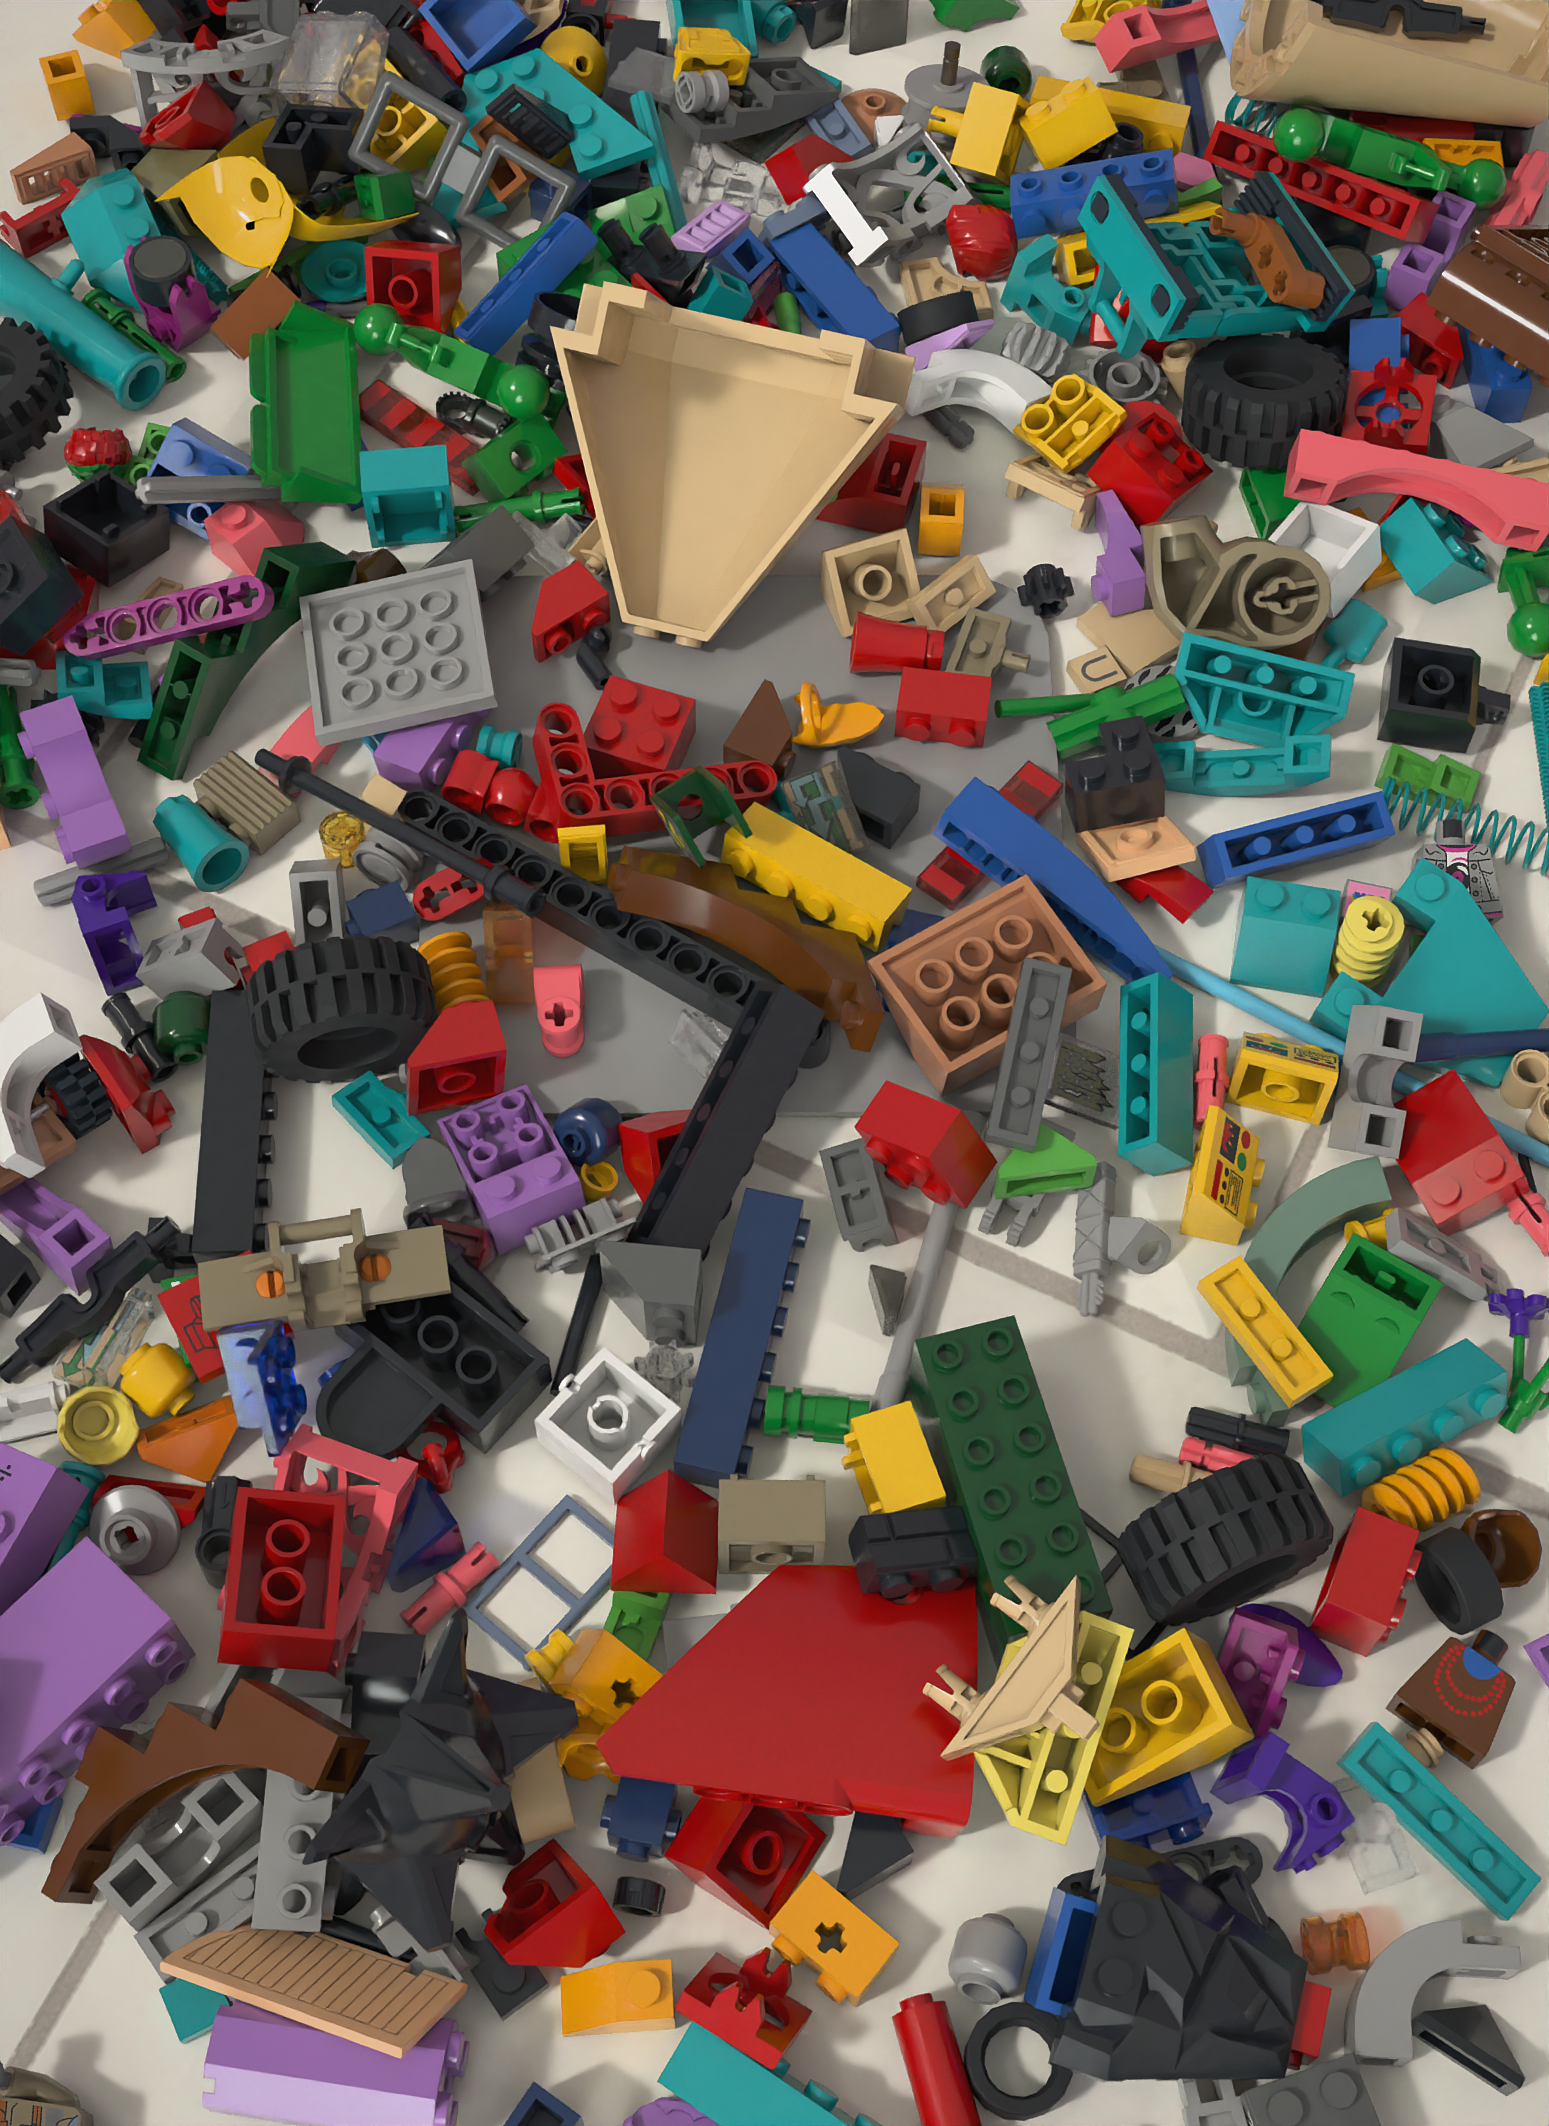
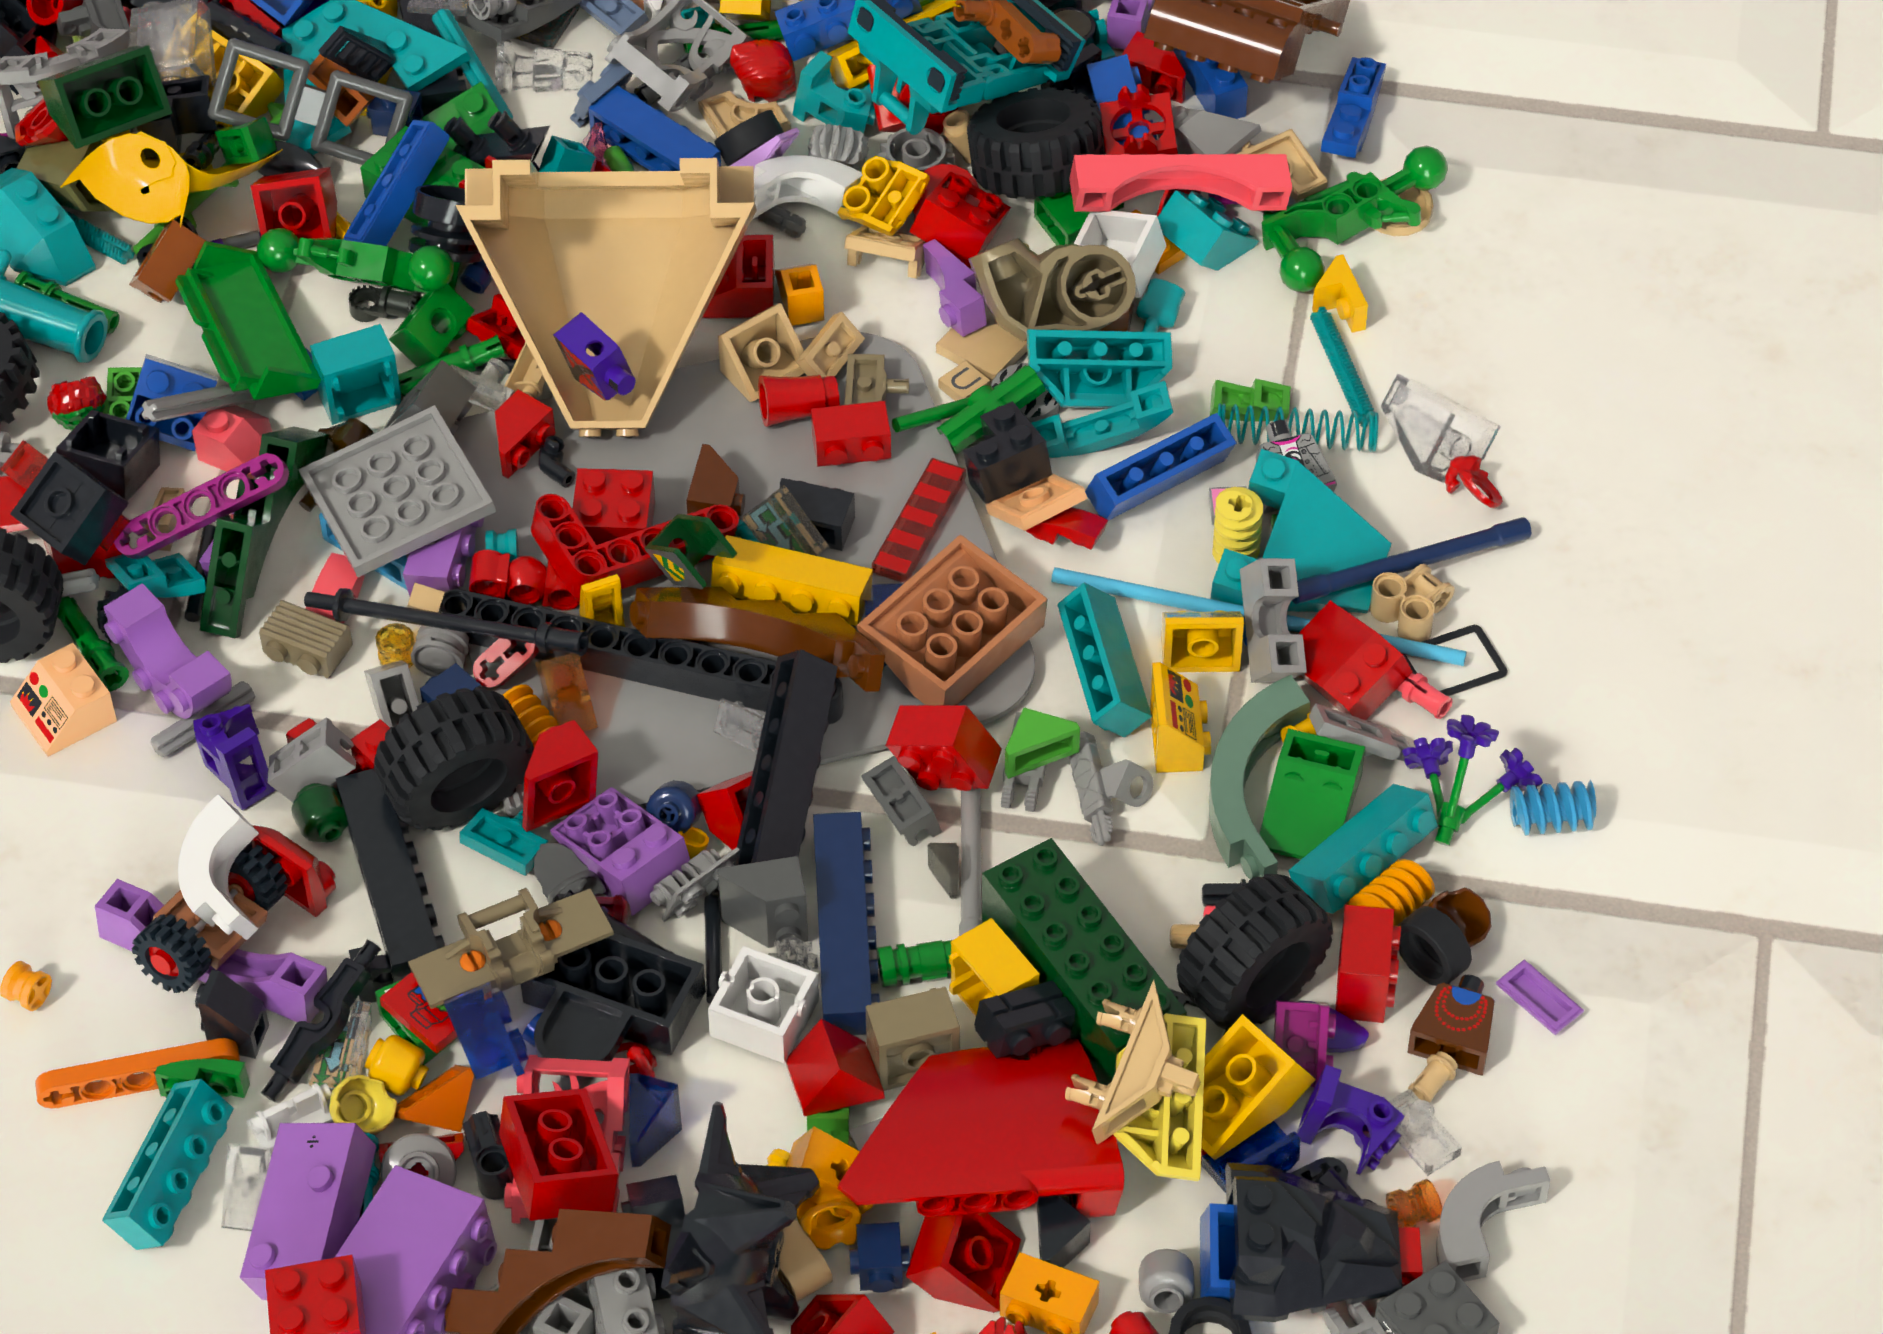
camera: 15 degrees left, 10 degrees down
black pin [101,993,178,1083] -> none
piece [123,235,221,353] -> none
teal plant [153,794,250,892] -> none
teal dish [301,240,367,303] -> none
tile [359,379,480,496] -> none
coral pin [399,1541,500,1635] -> none
sand blue window [462,1494,614,1672] -> none
coral piece [533,964,585,1057] -> none
black axle [612,1876,666,1917] -> none
lavender slope [671,200,751,260] -> none
blue brick [705,227,775,286] -> none
red slope [764,133,855,206] -> none
light orange piece [792,681,885,749] -> none
blue slope [933,777,1174,983] -> none
dark grey plate [984,957,1072,1153] -> none
black gear [1017,564,1074,619] -> none
piece [1044,1032,1119,1130] -> none
coral pin [1193,1034,1230,1131] -> none
yellow plate [1197,1256,1334,1409] -> none
teal slope [1229,876,1341,998] -> none
teal plate [1336,1722,1542,1921] -> none
black hinge [1377,637,1511,754] -> none
black slope [1411,2005,1526,2096] -> none
none -> dark green slope [38,45,172,149]
none -> dark purple torso [553,312,636,401]

